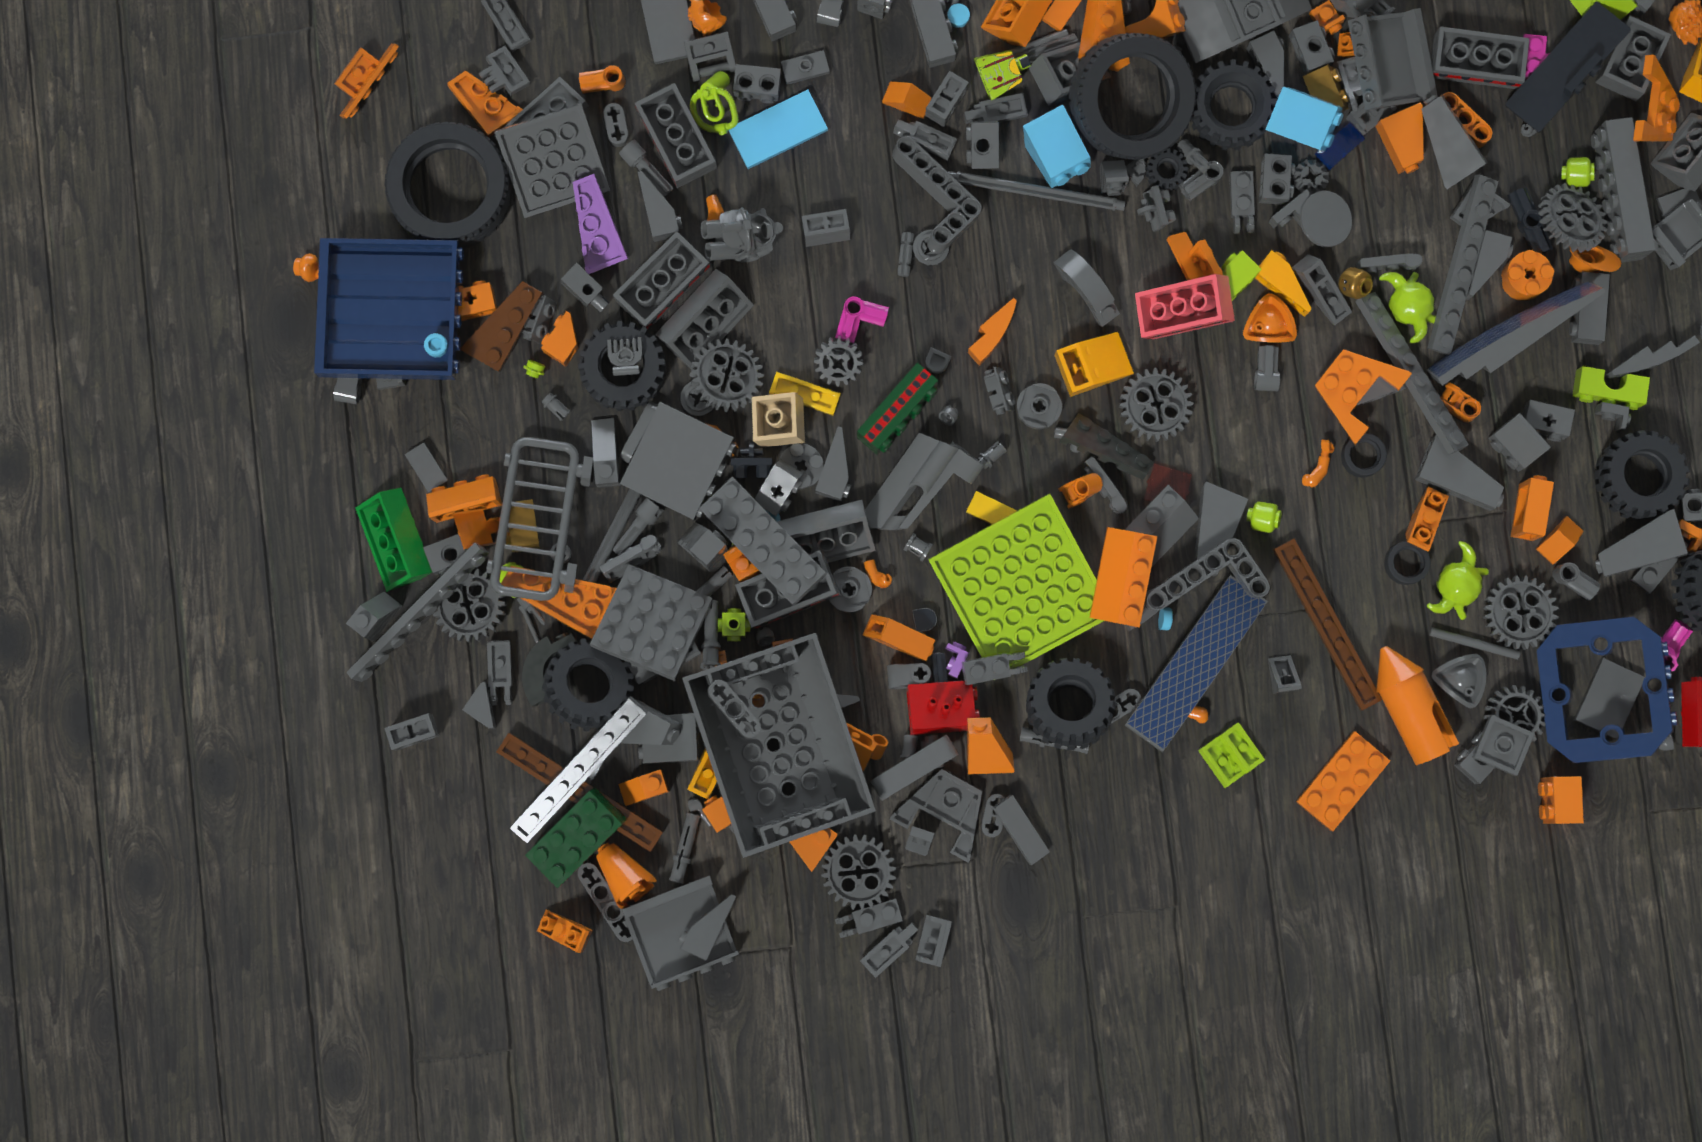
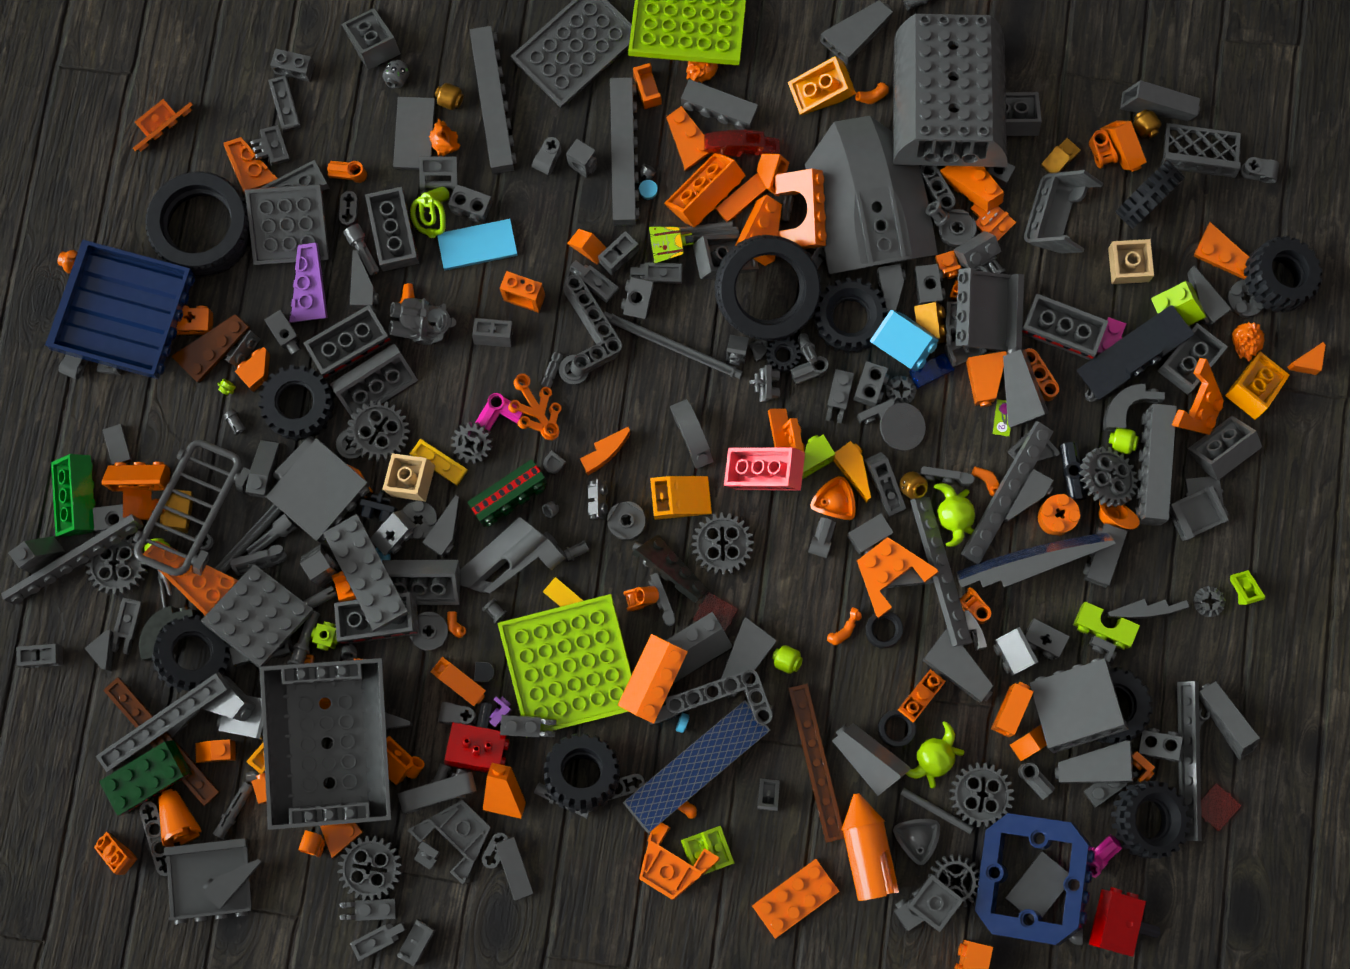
camera: 20 degrees right, 5 degrees down
medium azure tile [424,333,448,357] -> none
dark grey piece [607,337,643,376] -> none
dark grey beam [707,680,761,738] -> none
dark grey plate [781,50,830,85] -> none
medium azure slope [1023,105,1091,188] -> none
none -> orange piece [298,830,325,857]
none -> orange window [500,271,545,313]
none -> orange plant [508,374,562,440]
none -> orange wing [639,822,720,900]
none -> dark grey slope [832,723,911,796]
none -> dark grey brick [847,513,894,555]
none -> light grey slope [964,610,987,651]
none -> orange arm [972,467,1000,496]
none -> sticker [993,399,1011,437]
none -> dark grey panel [1030,658,1129,753]
none -> dark grey arch [1103,384,1165,432]

